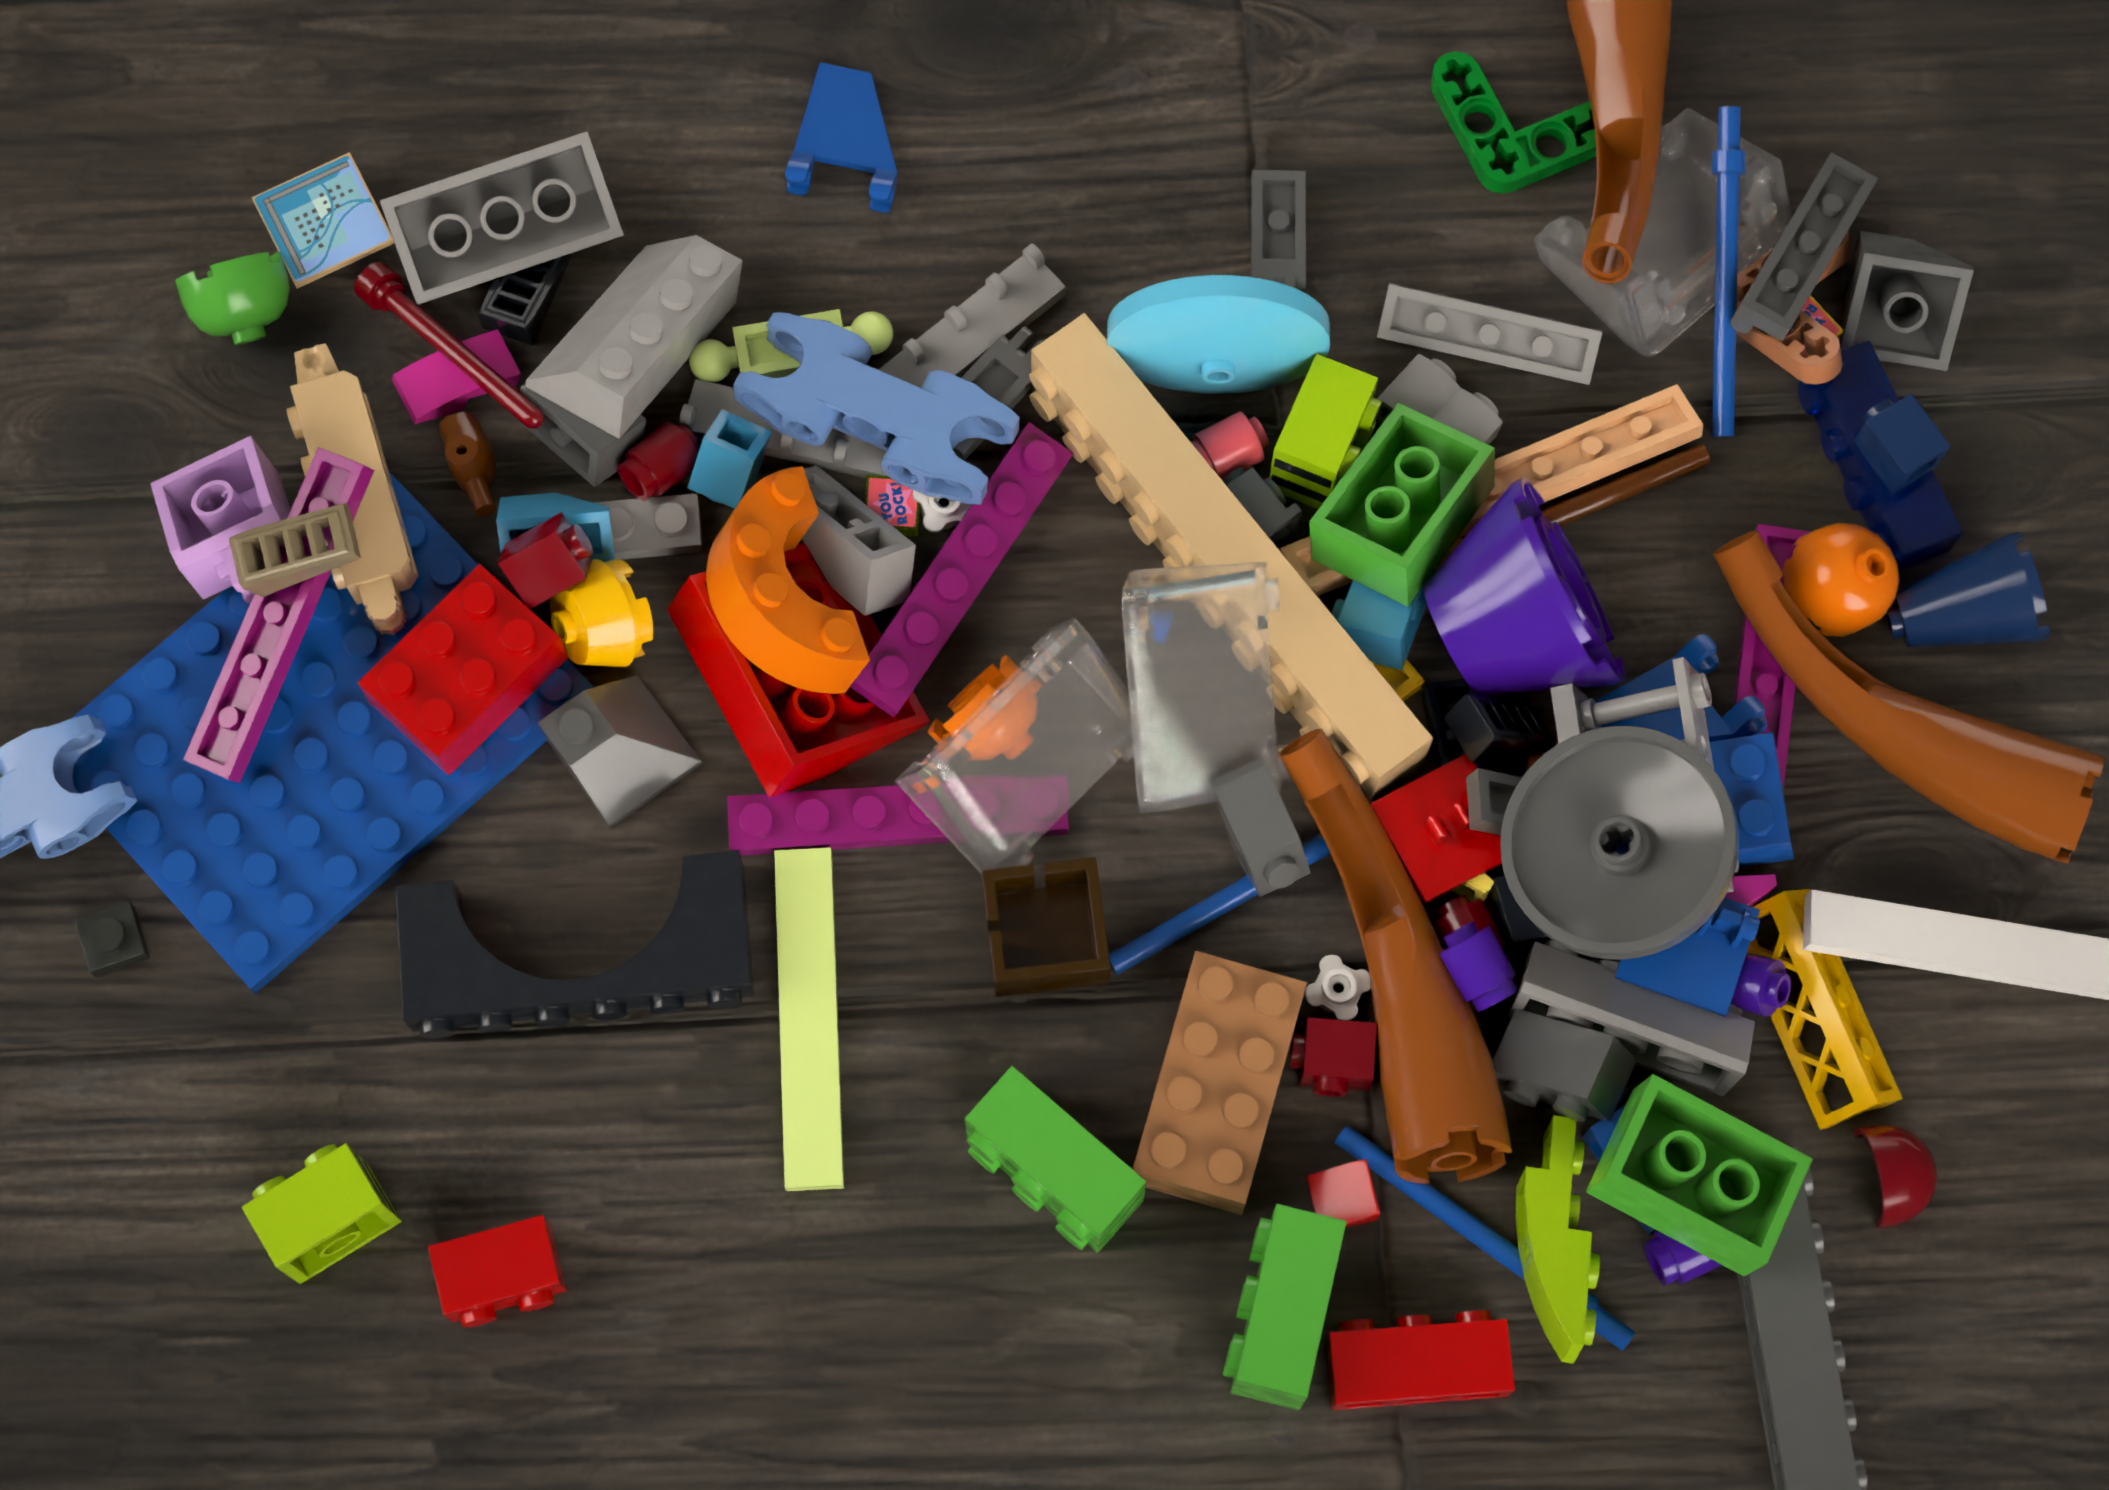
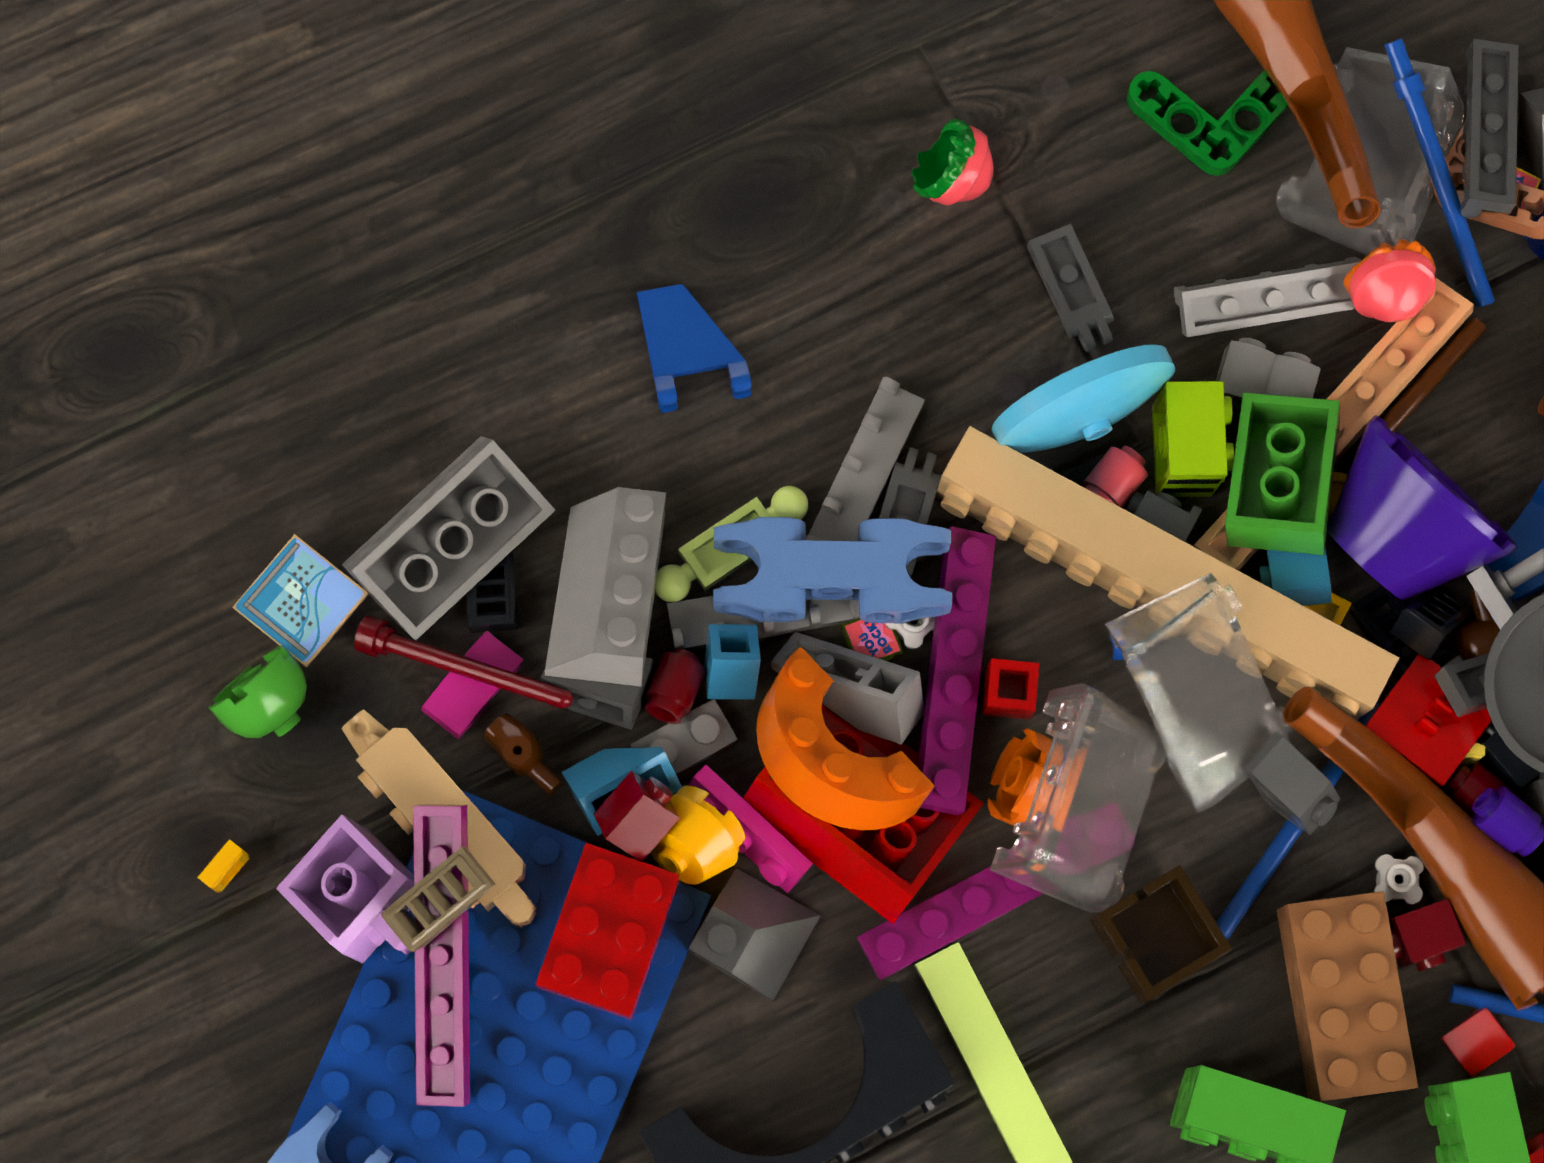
camera: 30 degrees left, 5 degrees up
none -> yellow tile [197,839,250,893]
none -> dark pink plate [688,765,813,894]
none -> green hair [911,119,994,206]
none -> red brick [982,658,1039,720]
none -> coral hair [1343,239,1436,322]

